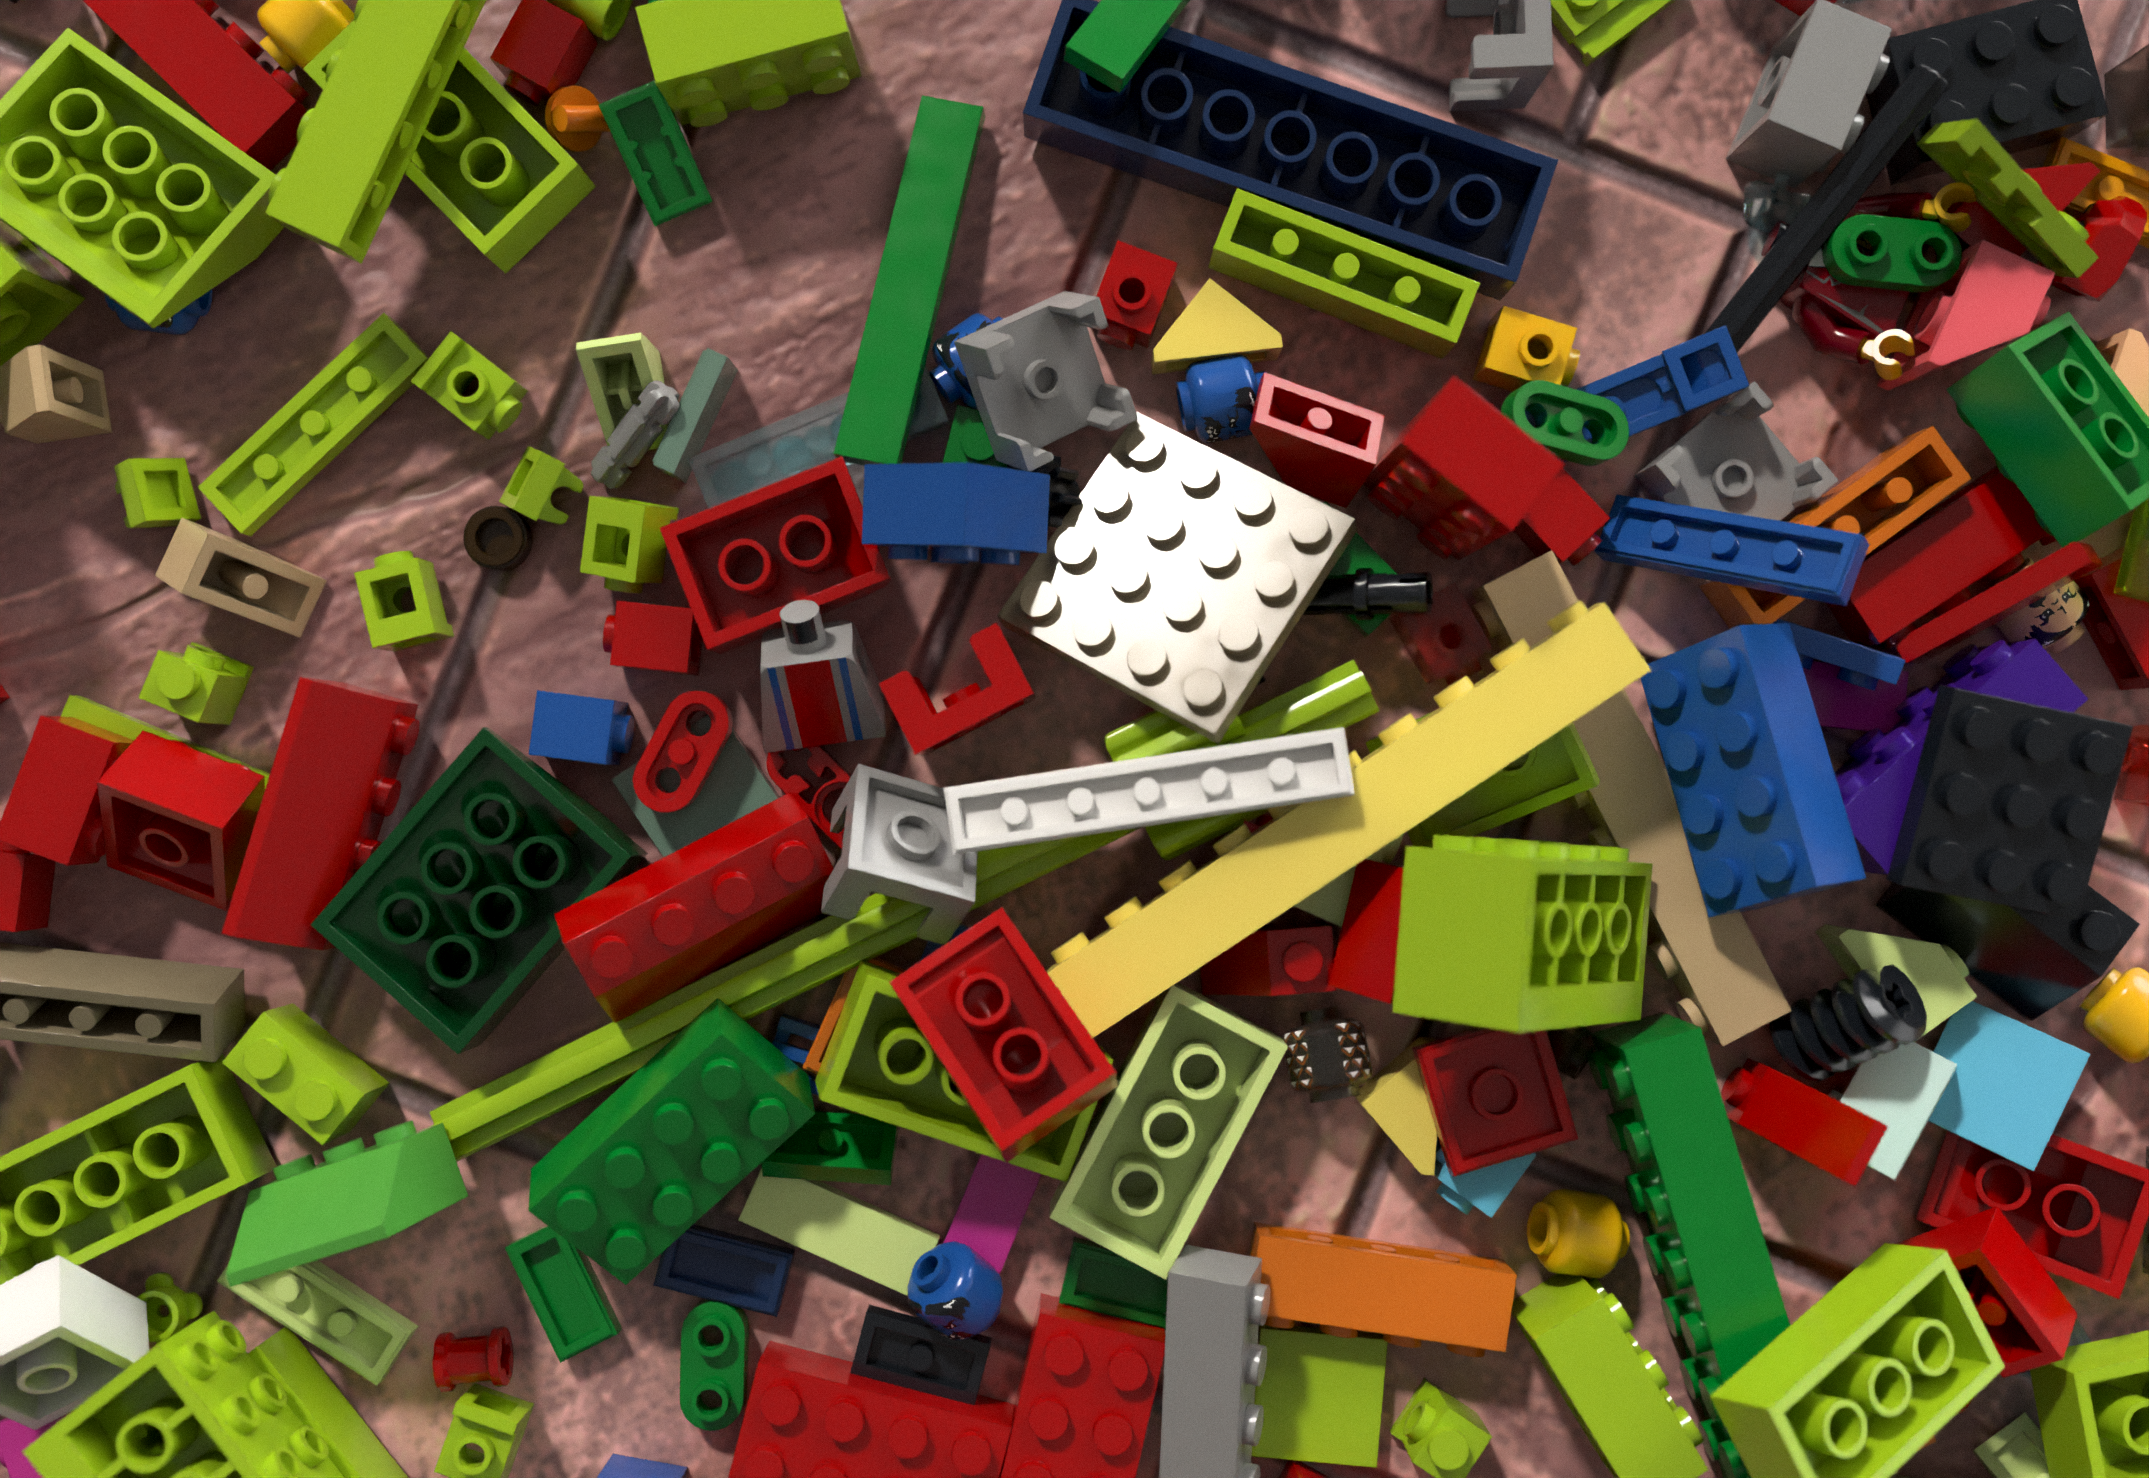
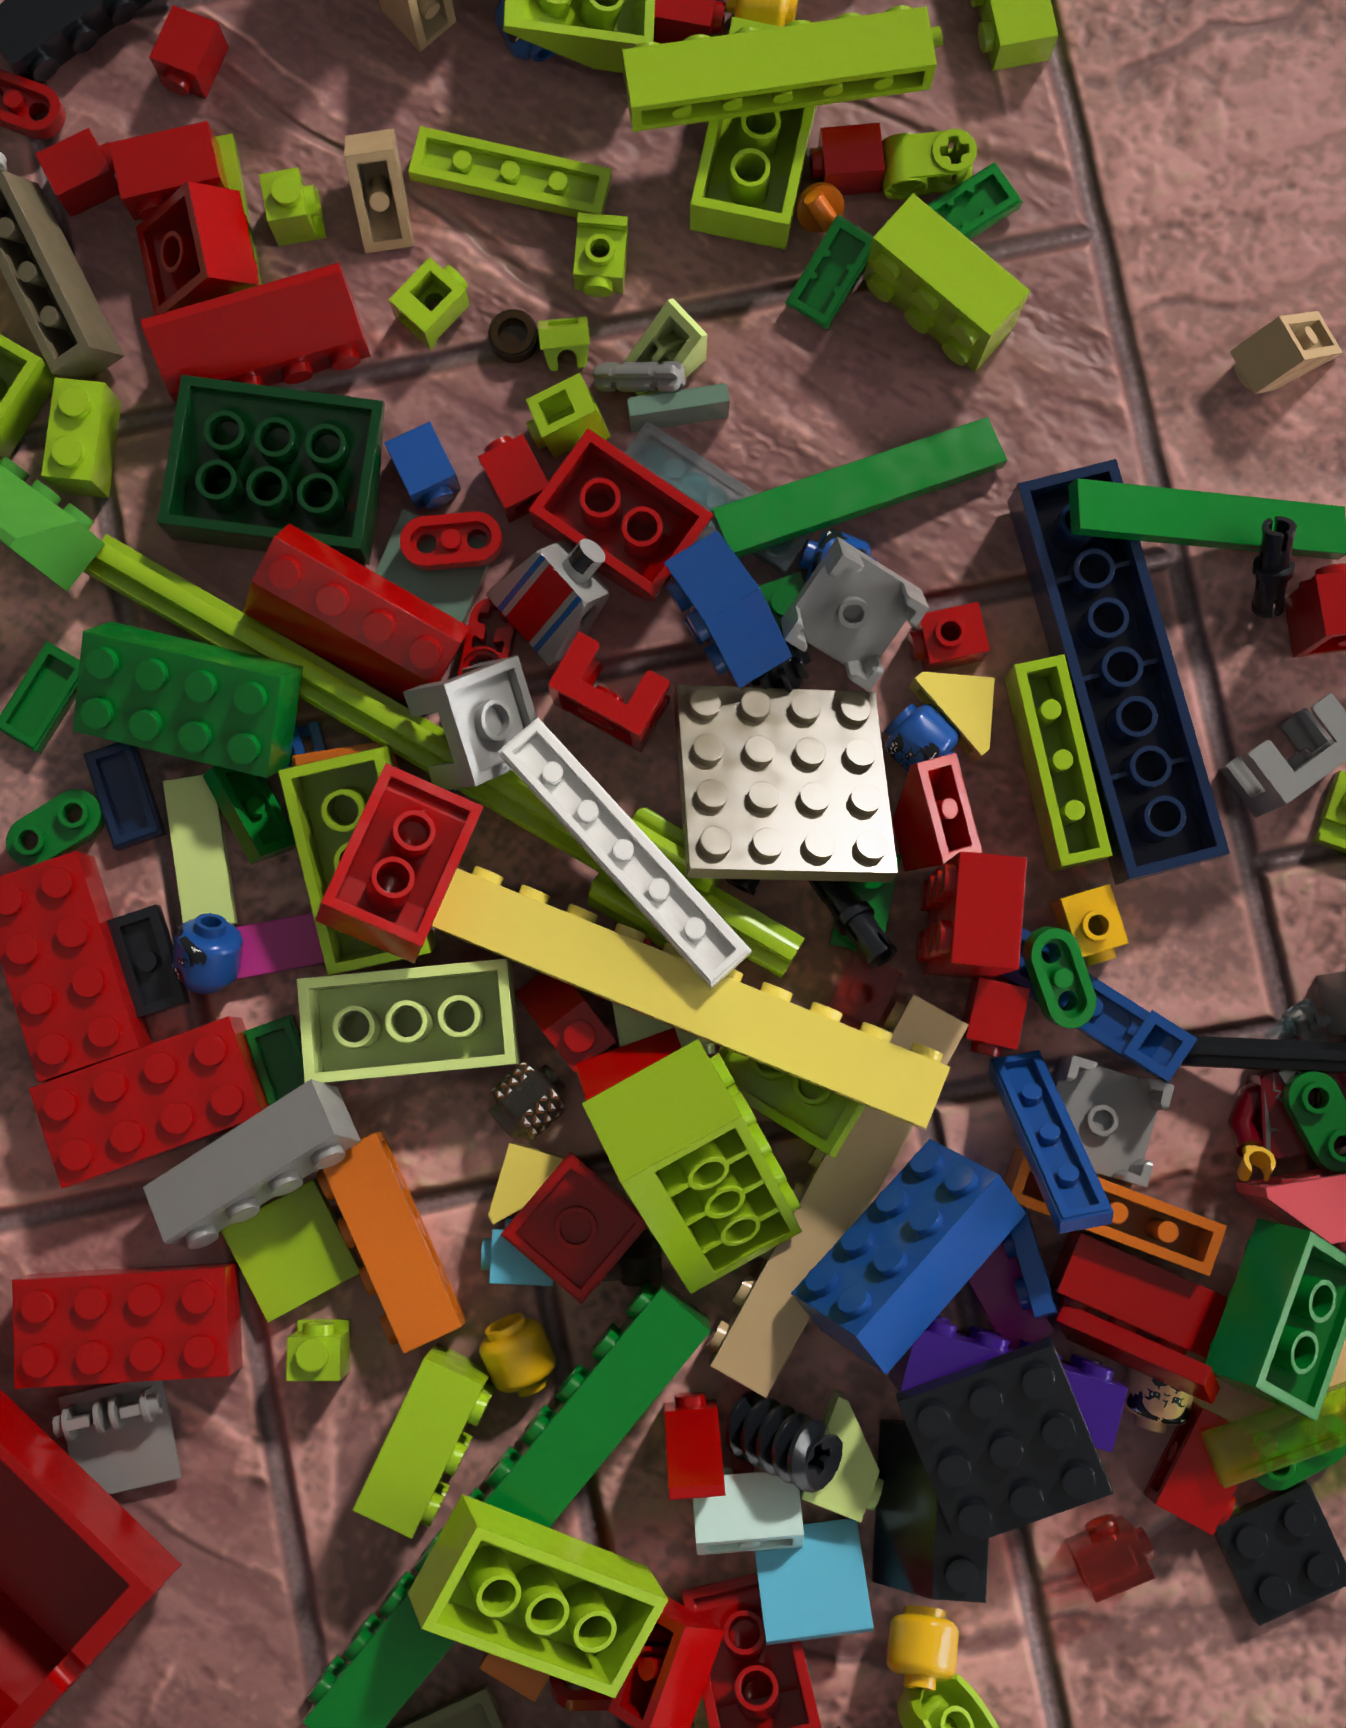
camera: 60 degrees right, 5 degrees down
lime tile [114,458,201,528] -> none

